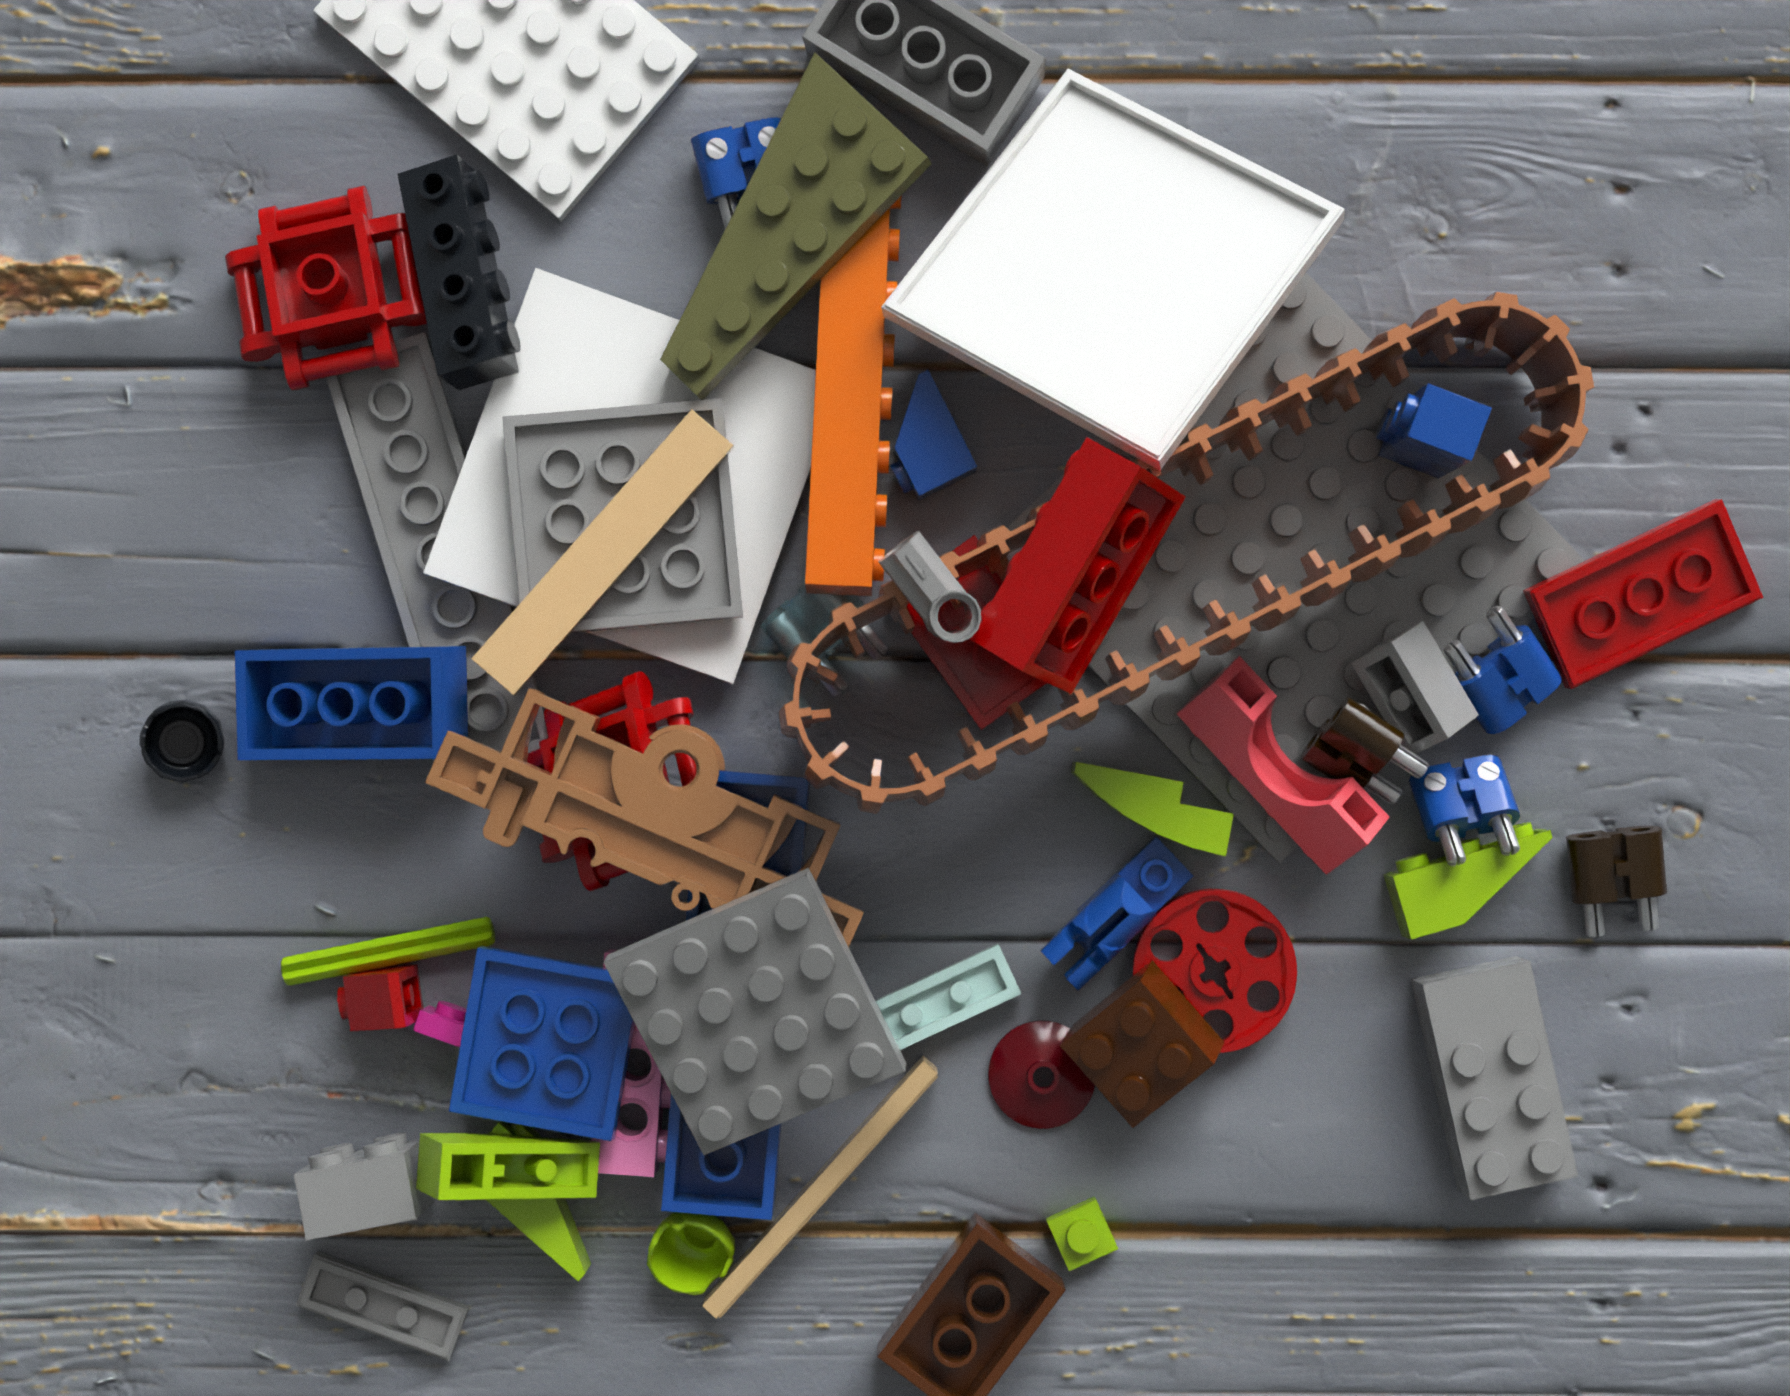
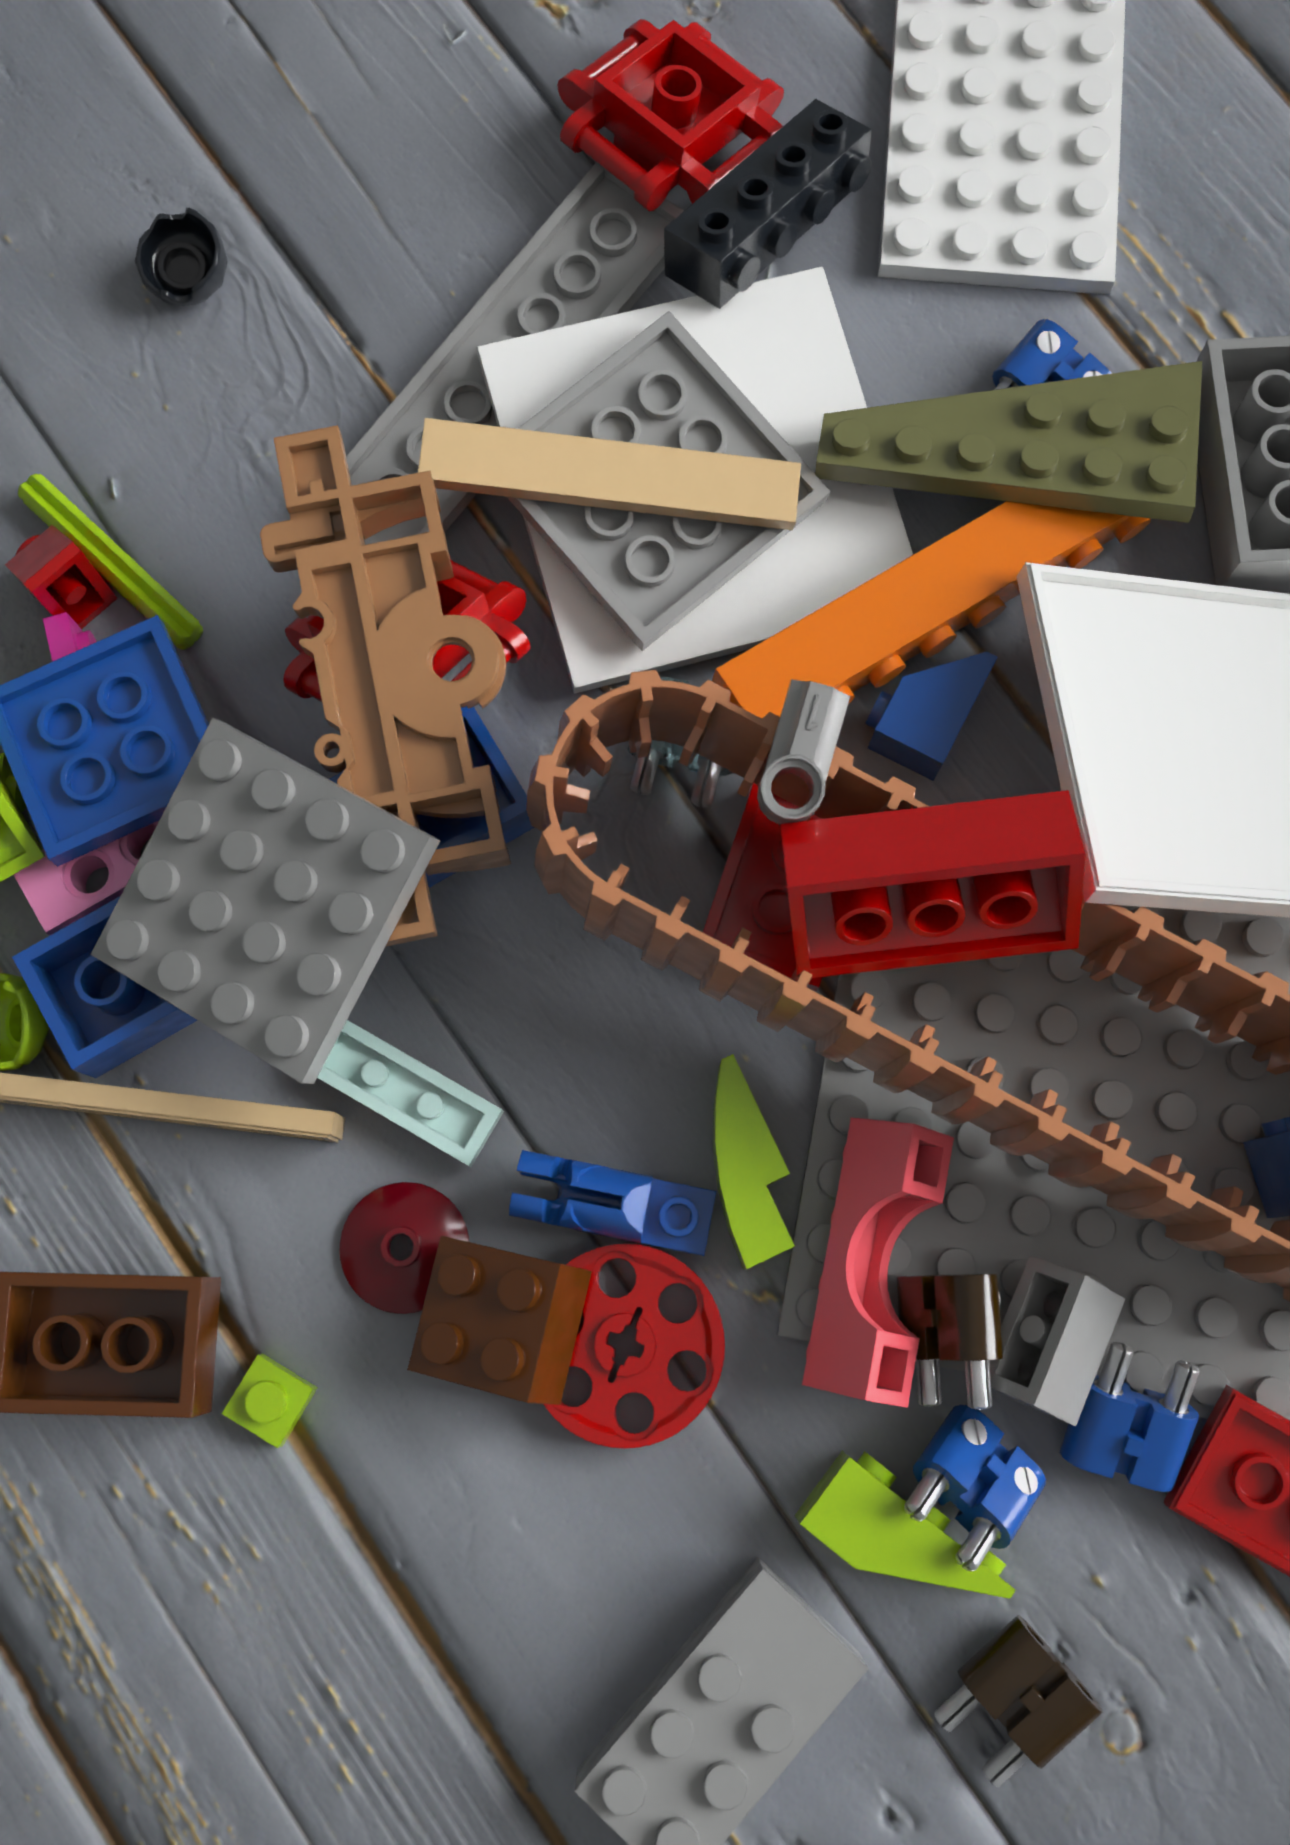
camera: 55 degrees right, 10 degrees down
blue brick [235,646,468,760] -> none

